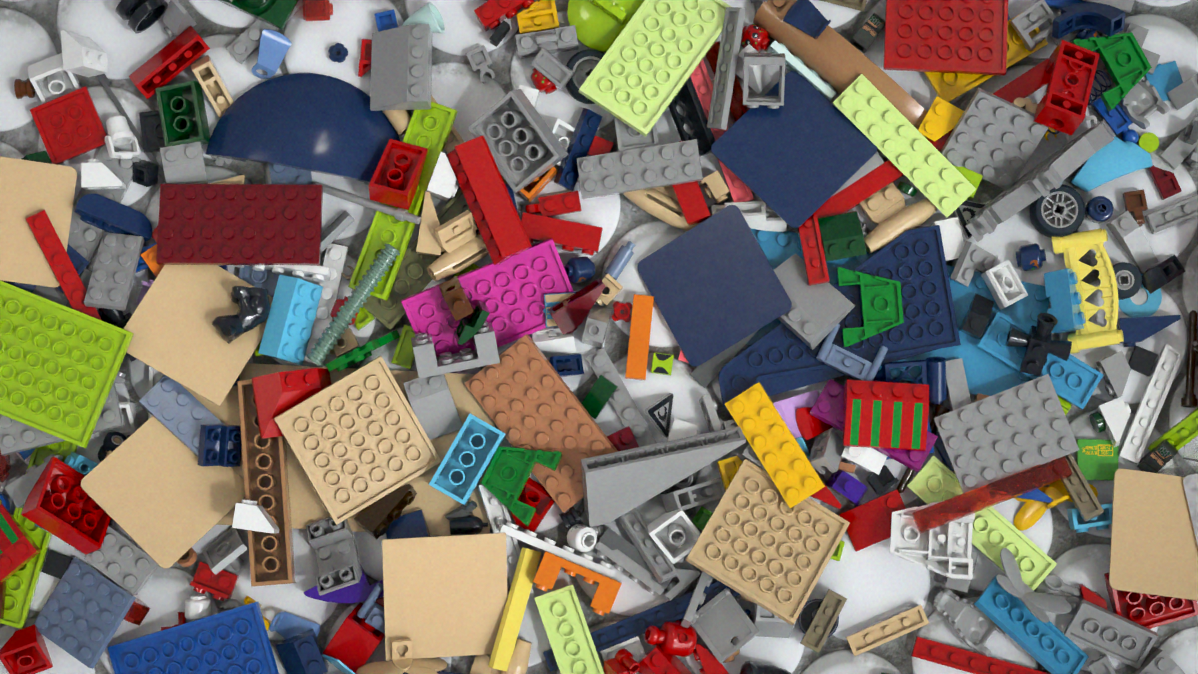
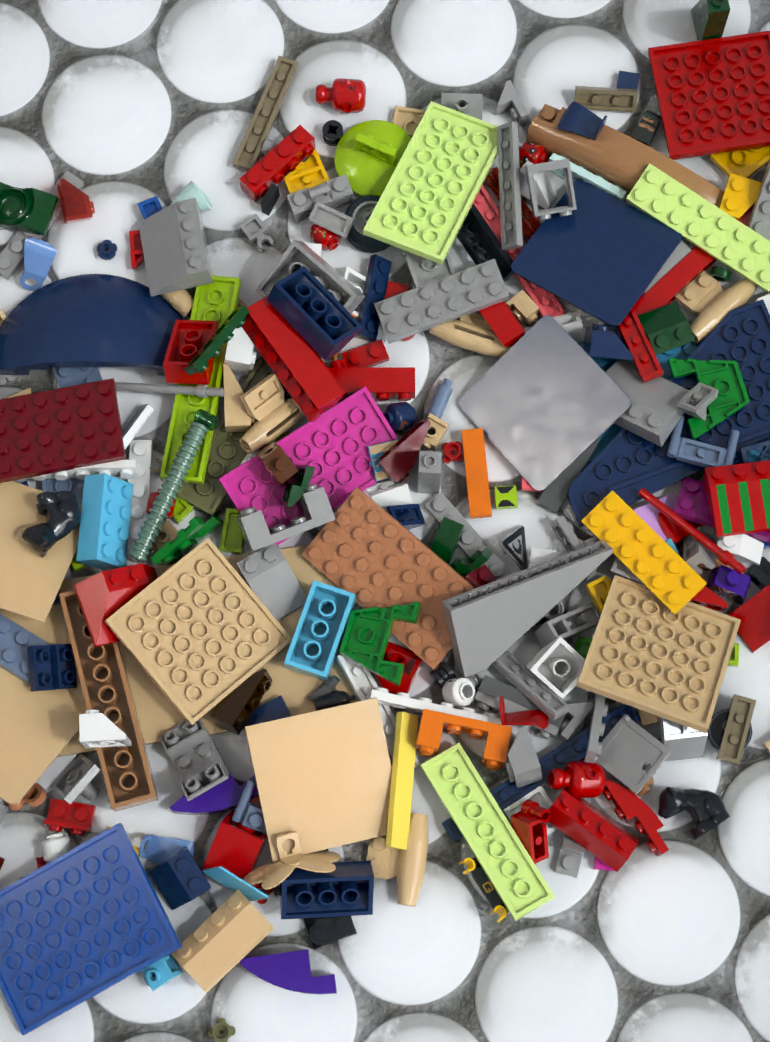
camera: 10 degrees left, 10 degrees down
none -> dark green plate [184,305,250,375]
none -> clear green hinge [194,409,219,431]
none -> dark blue slope [267,266,363,361]
none -> dark green slope [450,547,493,576]
none -> red piece [499,696,549,729]
none -> light grey slope [505,725,543,788]
none -> dark blue slope [583,324,633,360]
none -> red bar [638,488,746,575]
none -> light grey slope [677,382,718,421]

